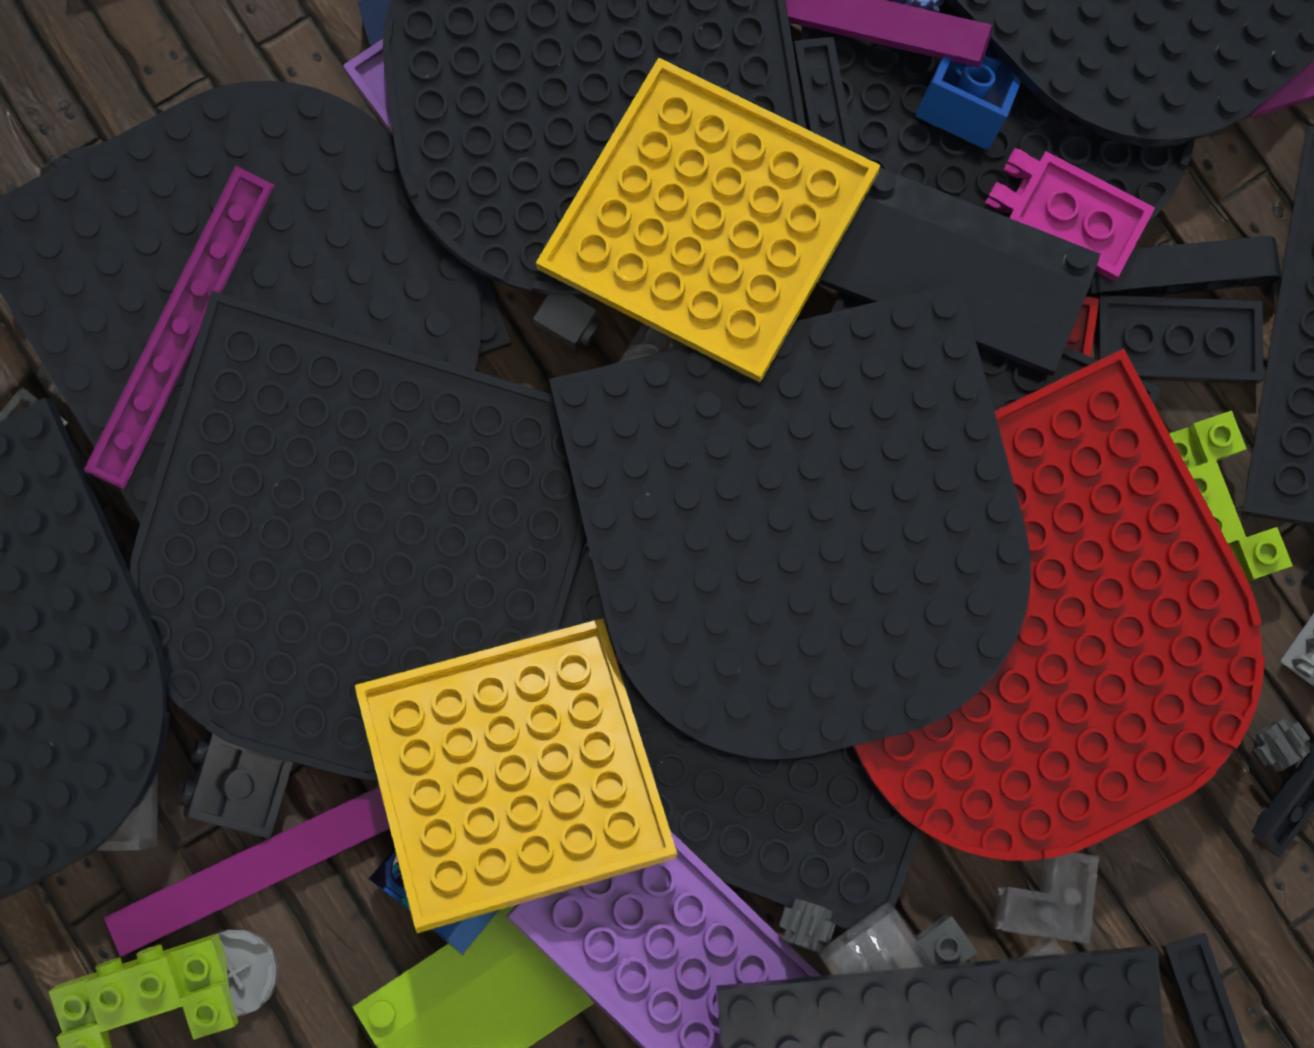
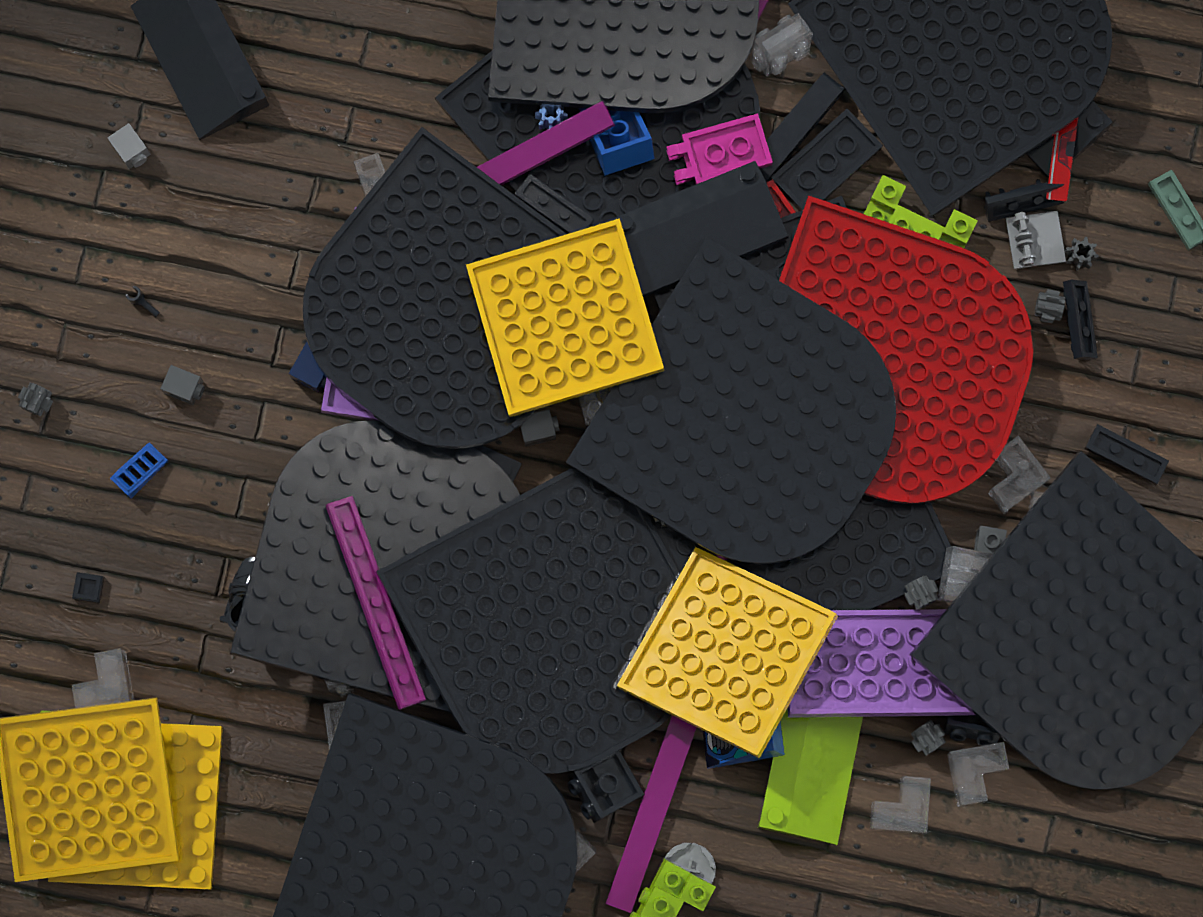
camera: 40 degrees left, 0 degrees up
none -> clear brick [751,13,813,77]

